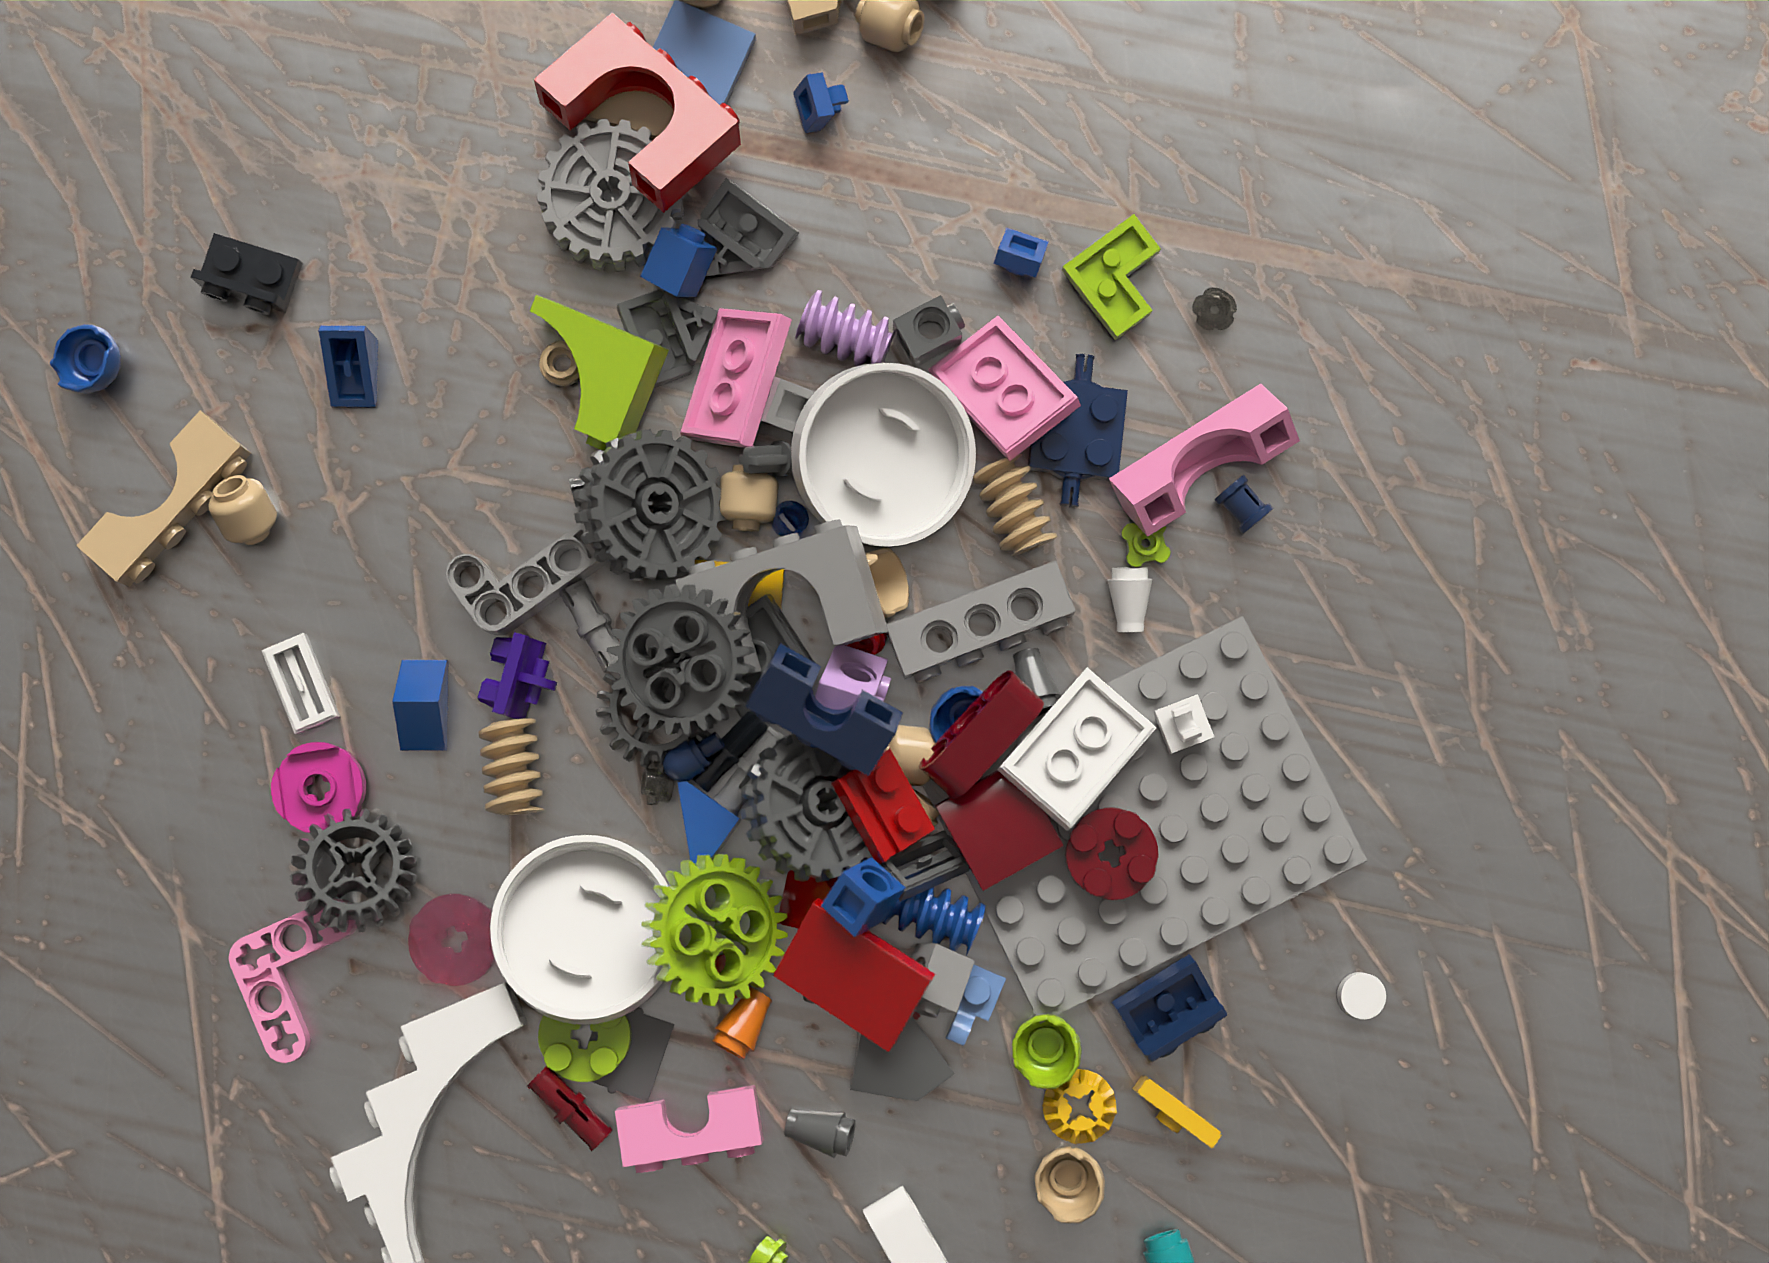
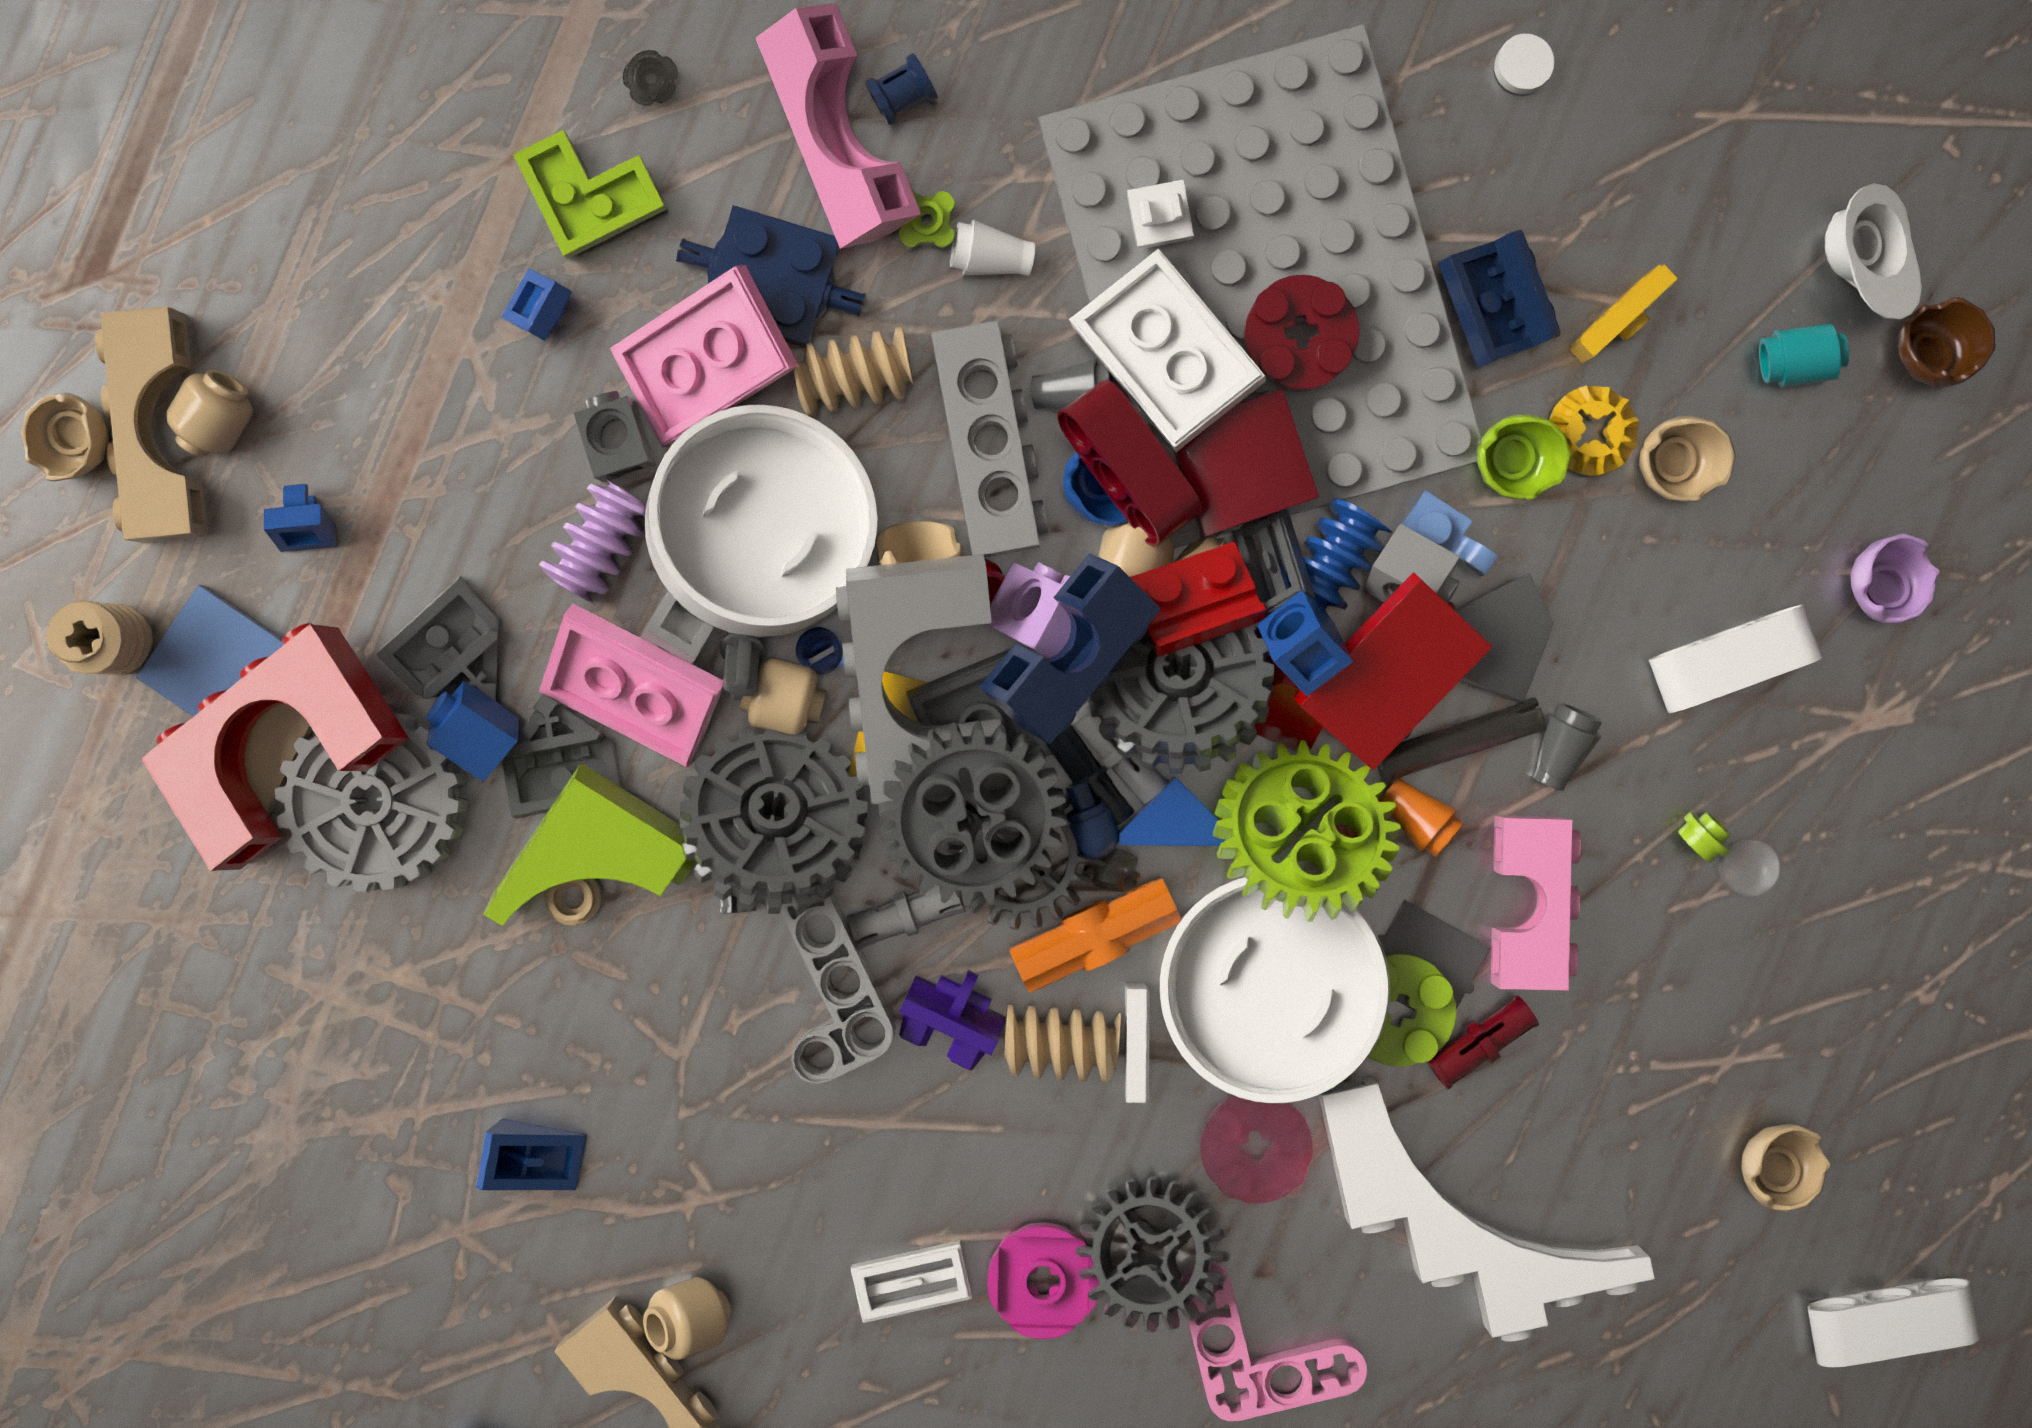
camera: 85 degrees left, 5 degrees up
black bracket [190,233,303,315] -> none
blue slope [392,660,449,751] -> none
none -> orange piece [1009,877,1182,993]
none -> white tile [1124,983,1150,1103]
none -> clear smoke pin [1377,697,1546,787]

